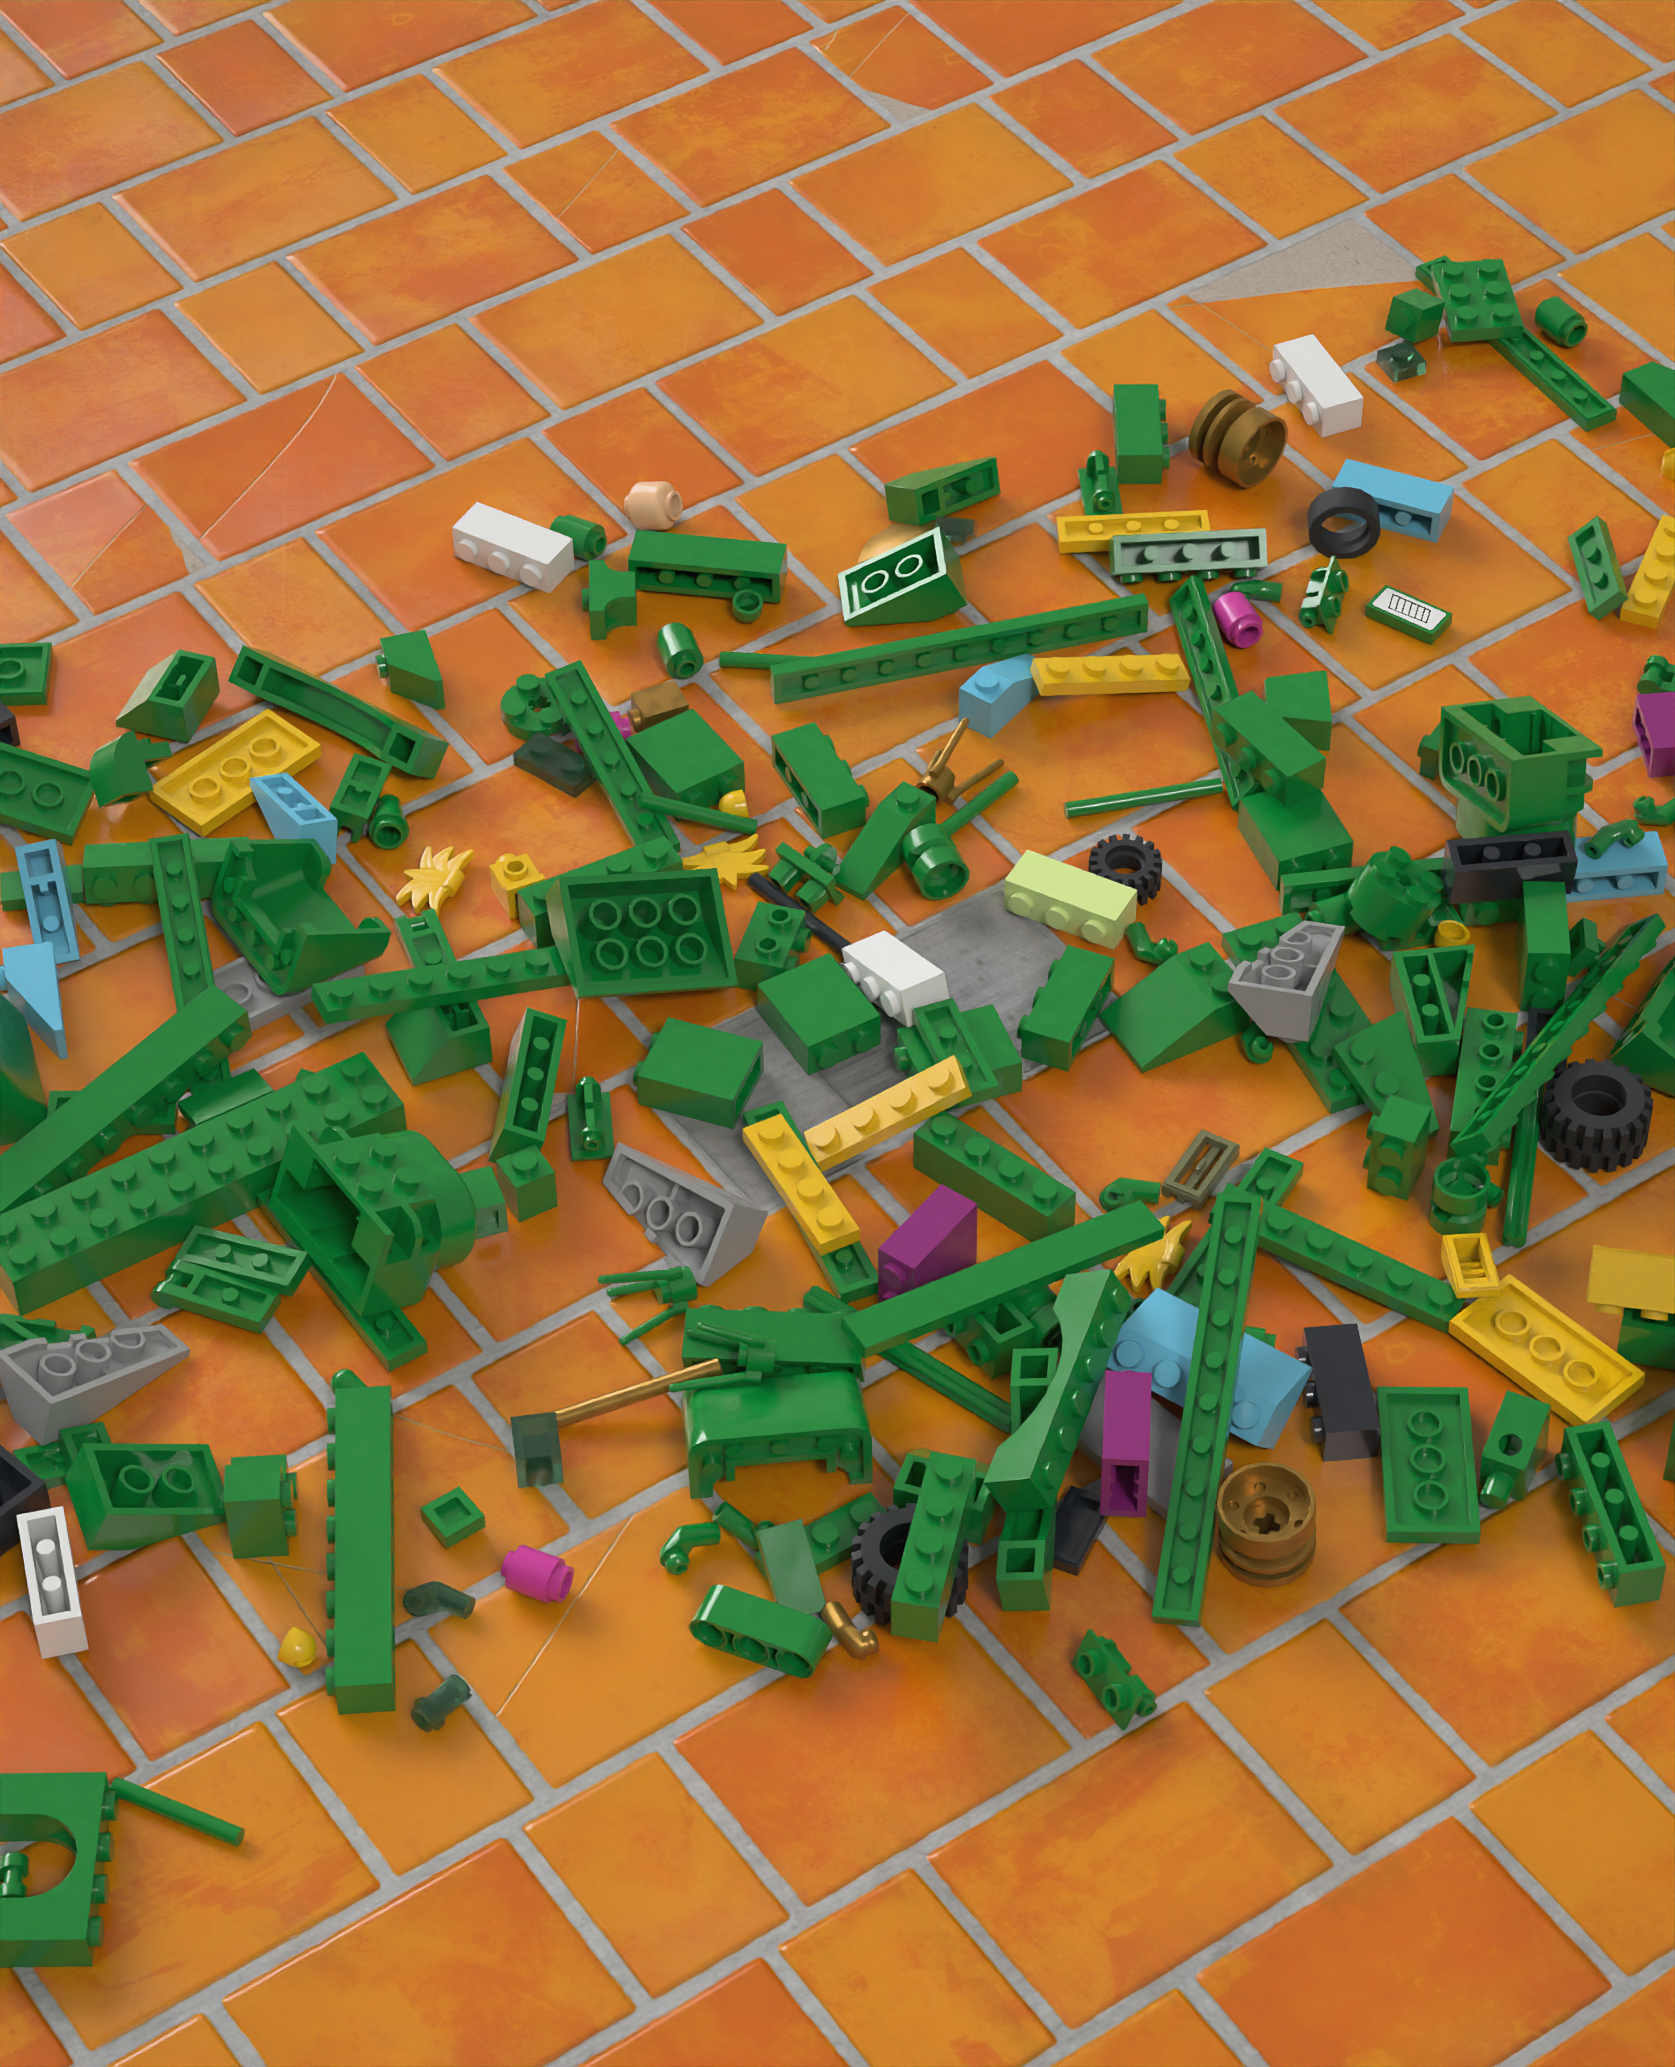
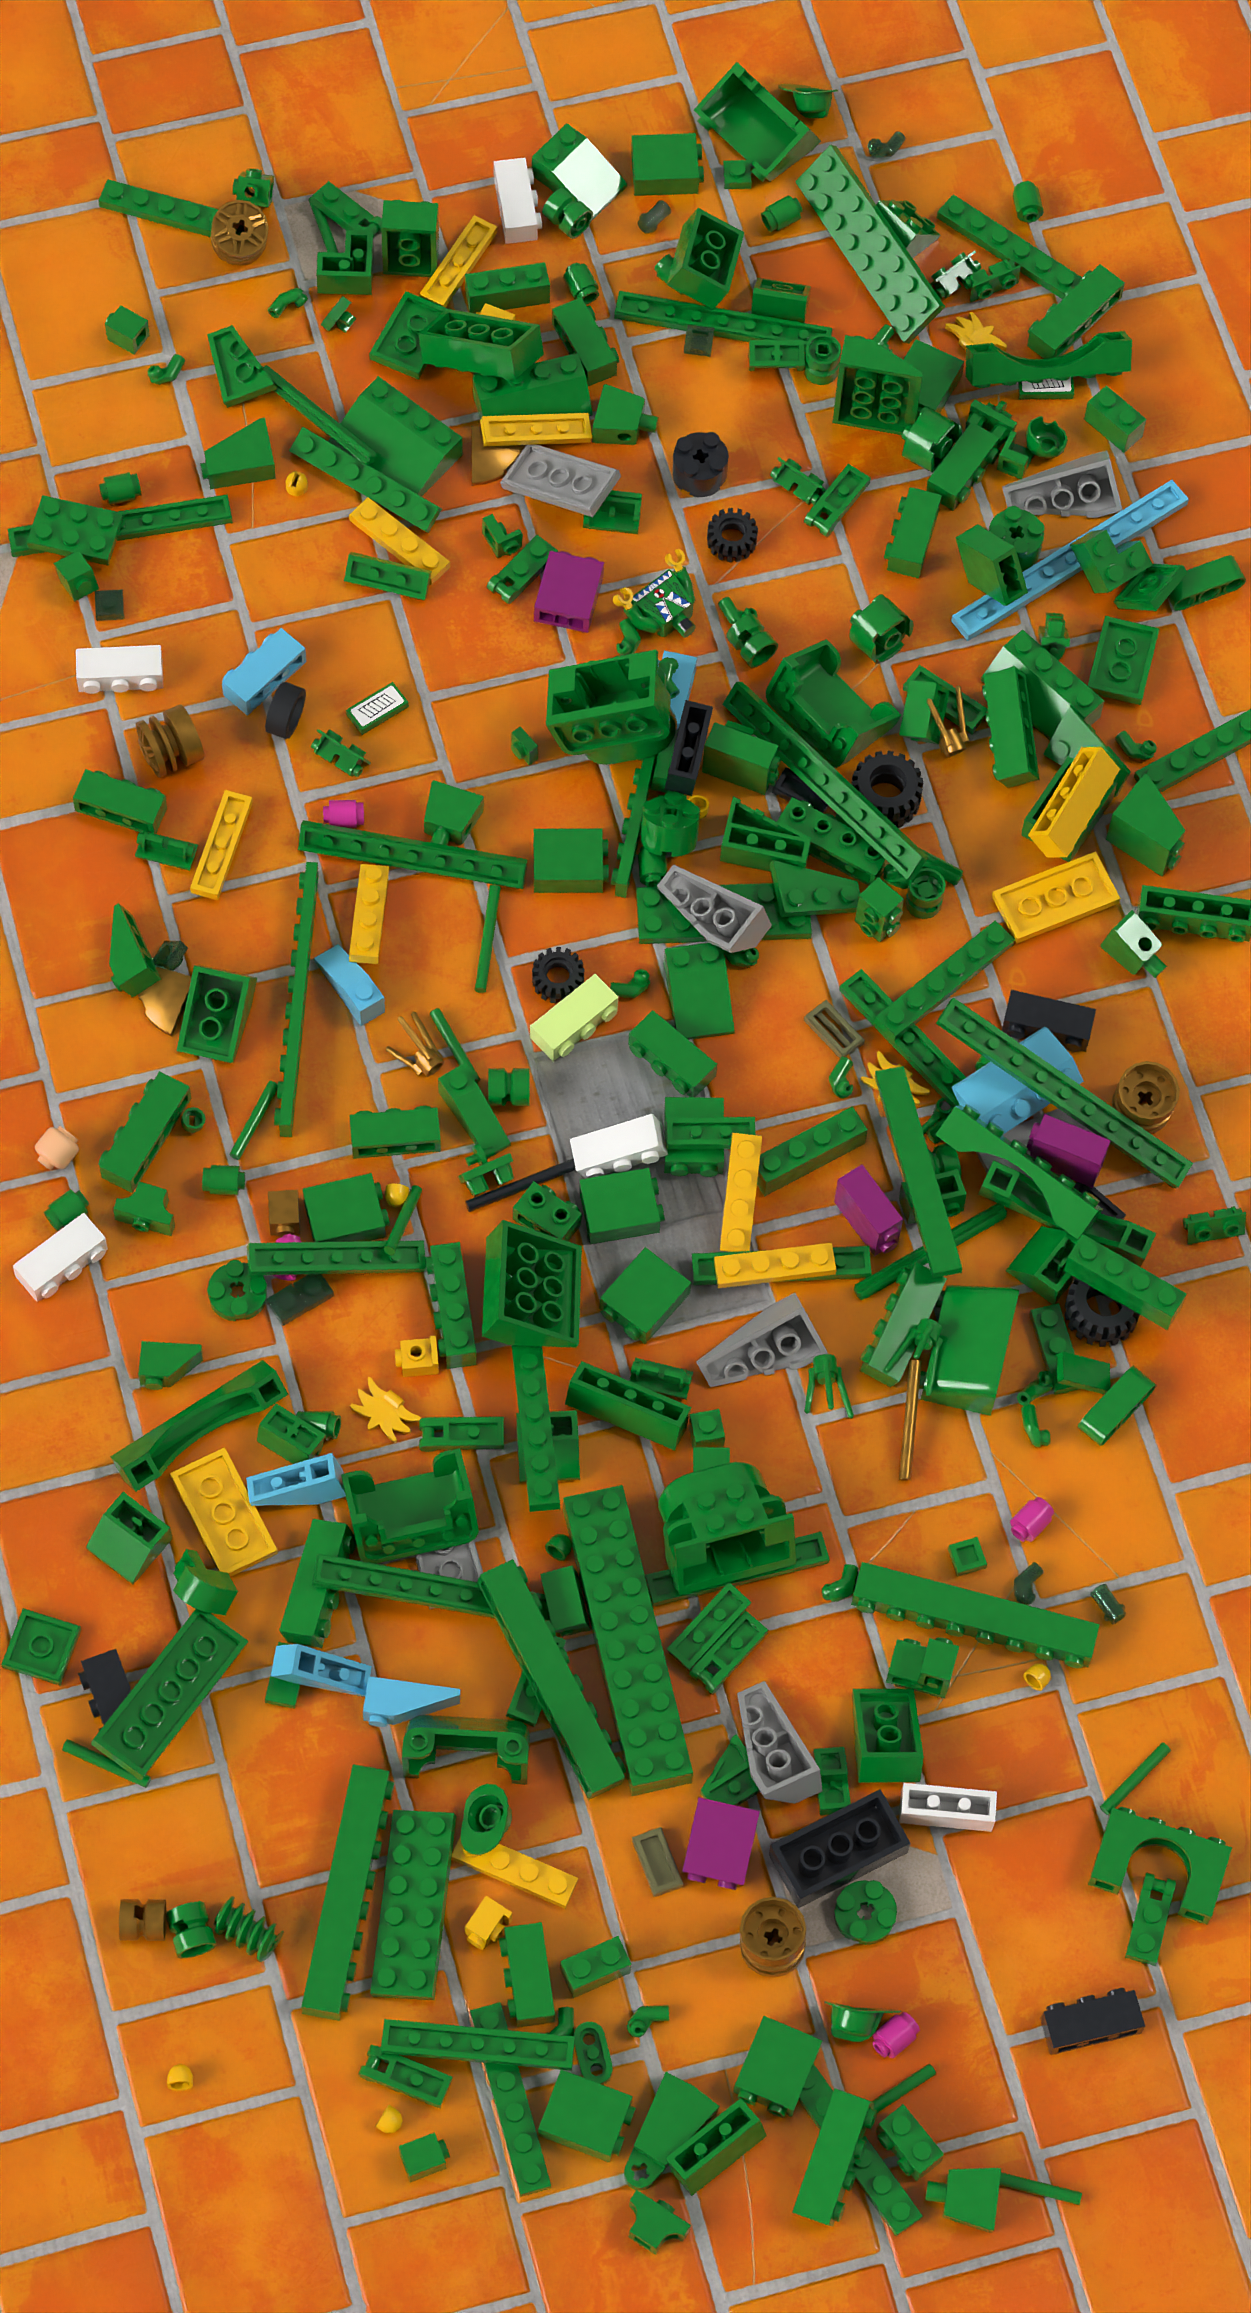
camera: 75 degrees left, 20 degrees up
clear green brick [510,1412,564,1488] -> none
yellow piece [681,834,769,891] -> none
pearl gold arm [821,1601,879,1660] -> none
brick [1109,528,1268,584] -> none
green brick [1211,690,1326,807] -> none
green arm [1228,580,1283,602] -> none
green plate [1376,1386,1481,1544] -> none
yellow slope [1441,1233,1502,1298] -> none

